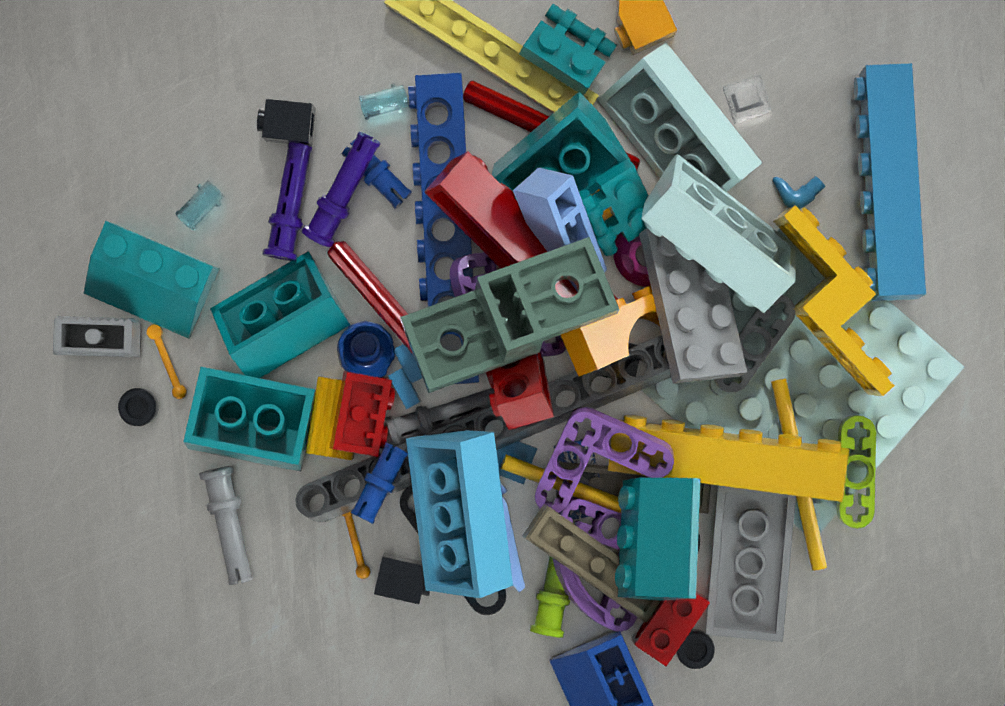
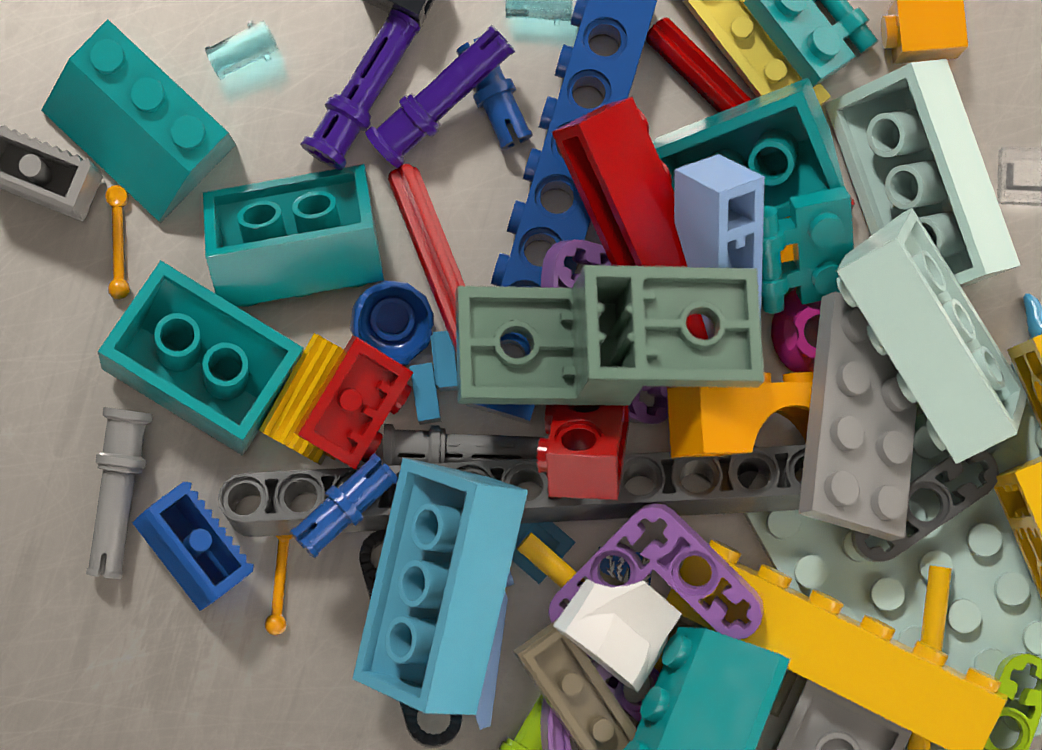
camera: 20 degrees right, 5 degrees down
black tile [118,388,159,426] -> none
black brick [374,553,430,604] -> none
none -> blue brick [132,482,254,611]
none -> white slope [553,579,682,692]

